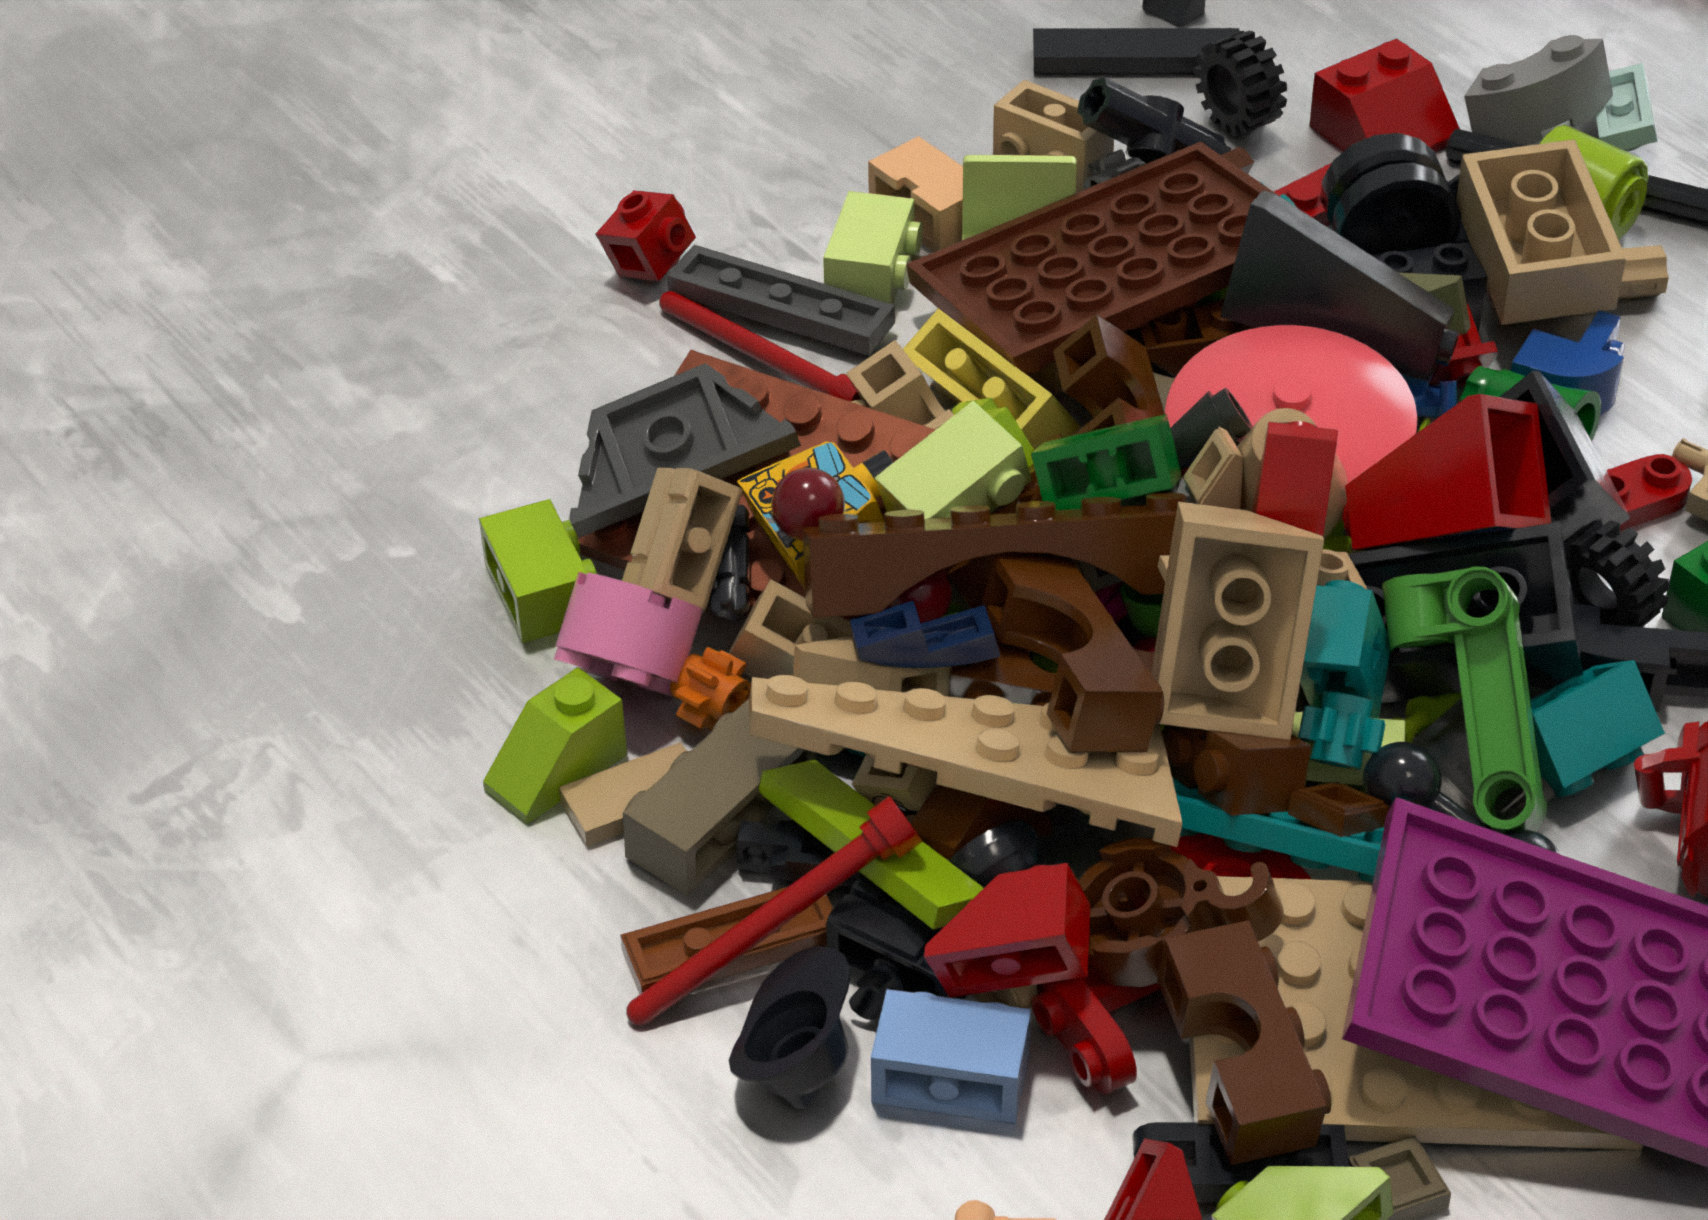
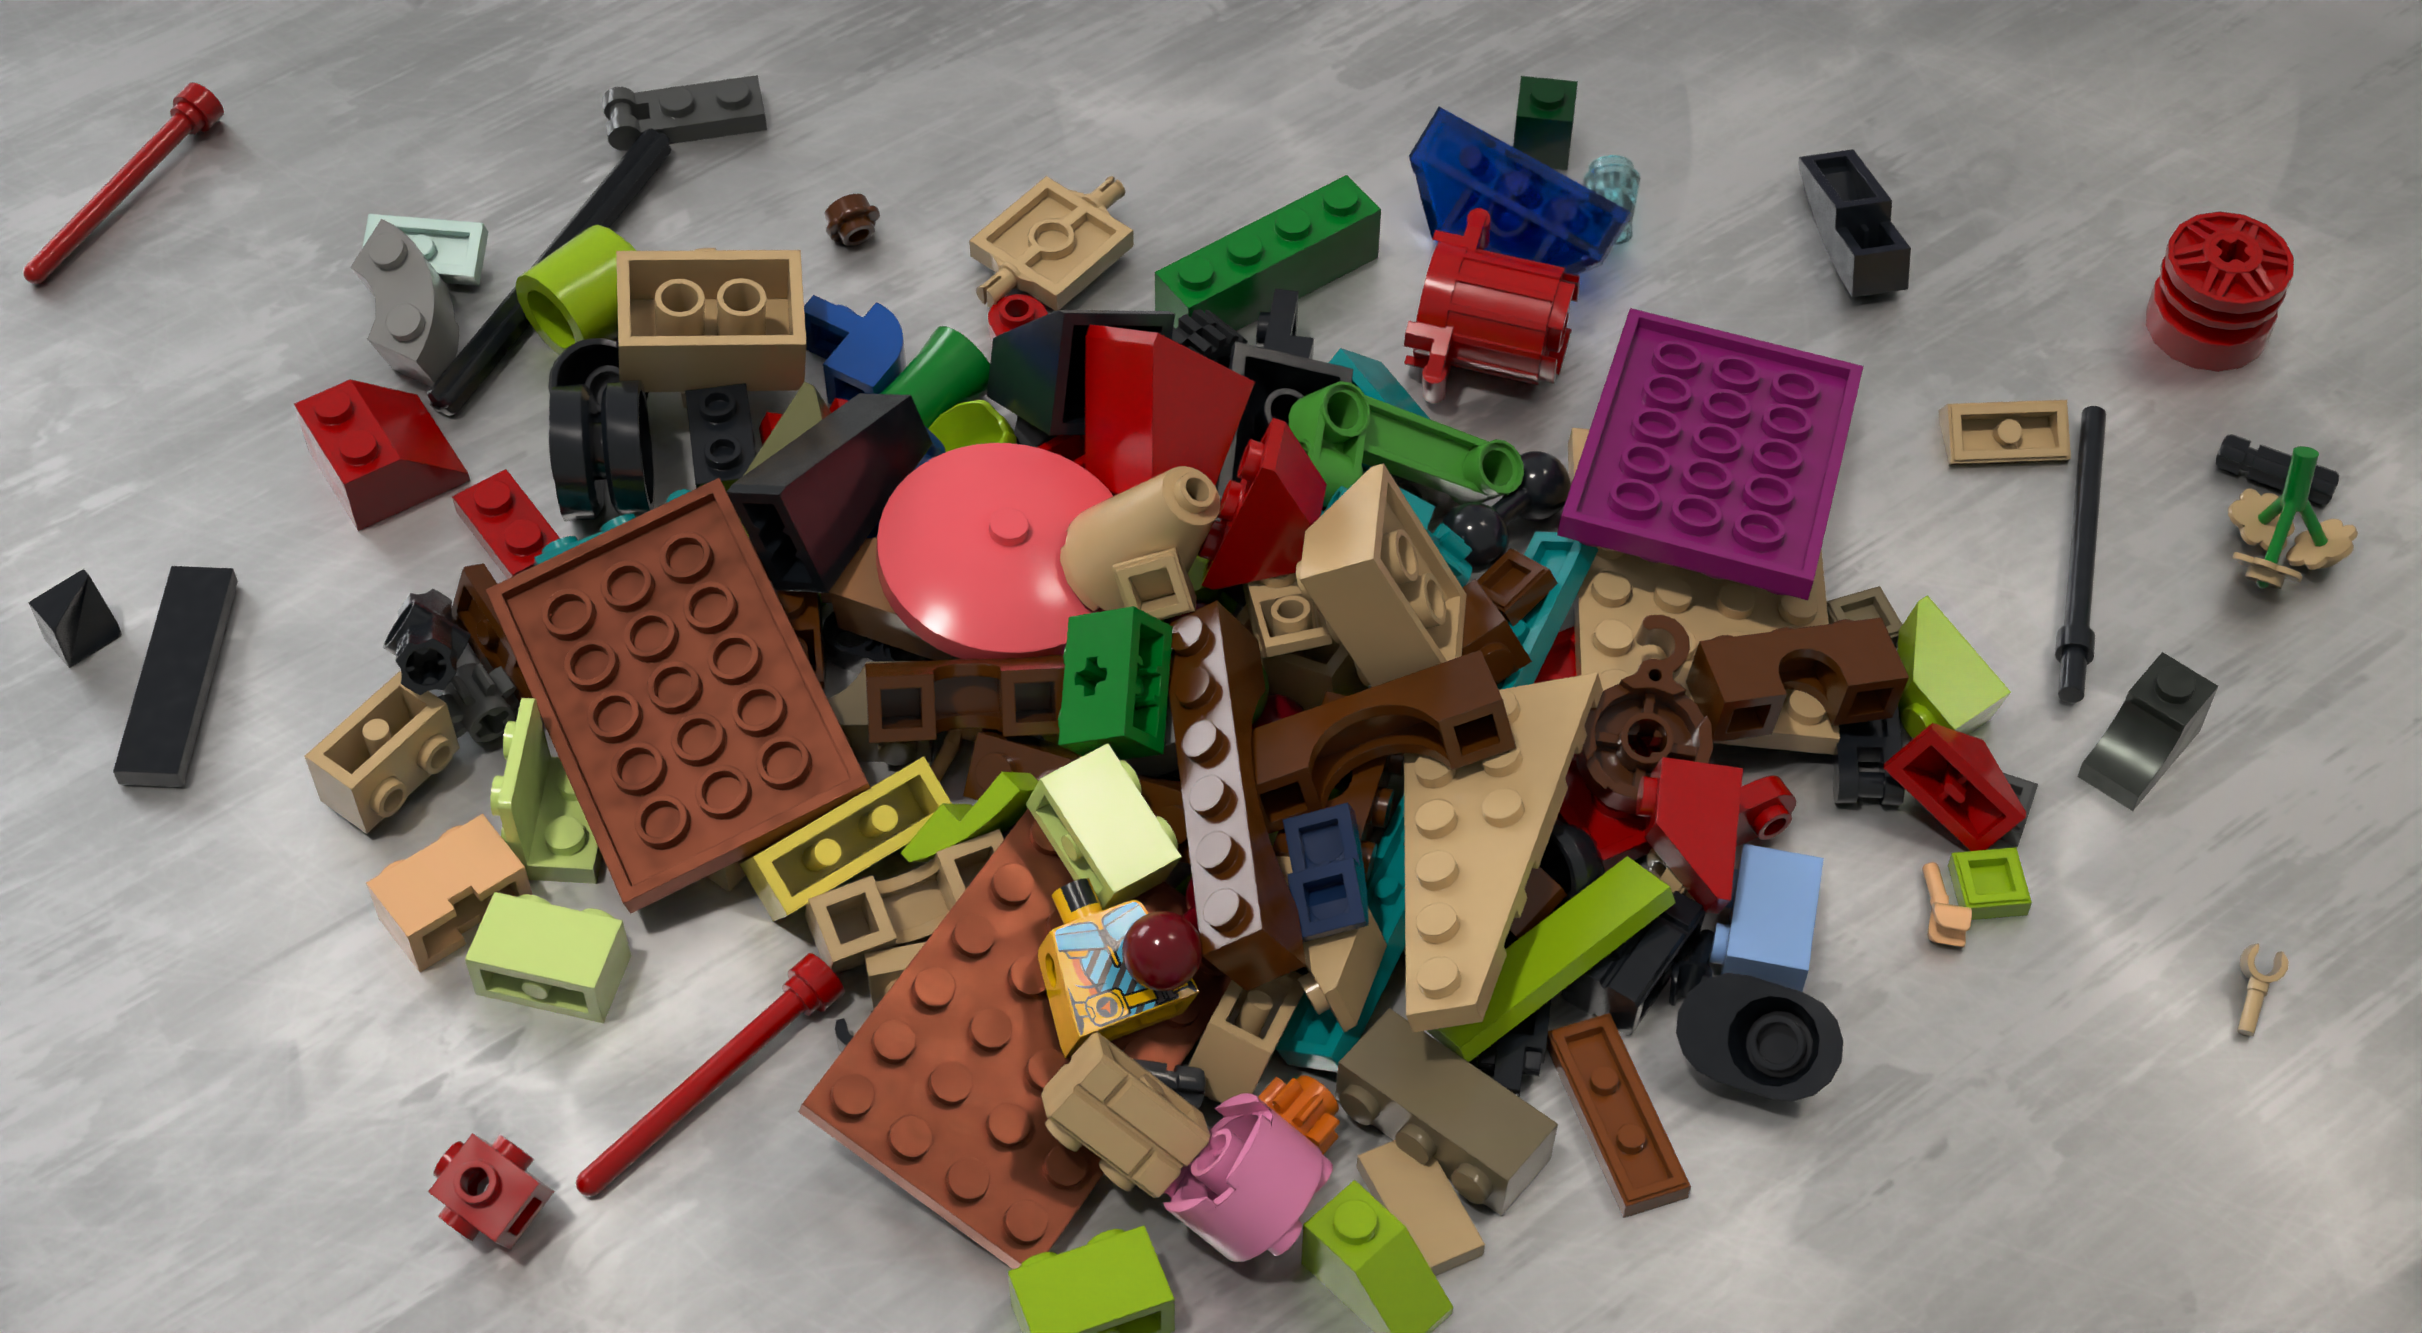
camera: 90 degrees left, 10 degrees up
dark grey wing [569,363,801,538] -> none
red piece [626,796,923,1026] -> none
dark grey plate [667,244,895,356] -> none
pearl dark grey cone [1171,388,1253,470] -> none
black tyre [1194,30,1287,136] -> none

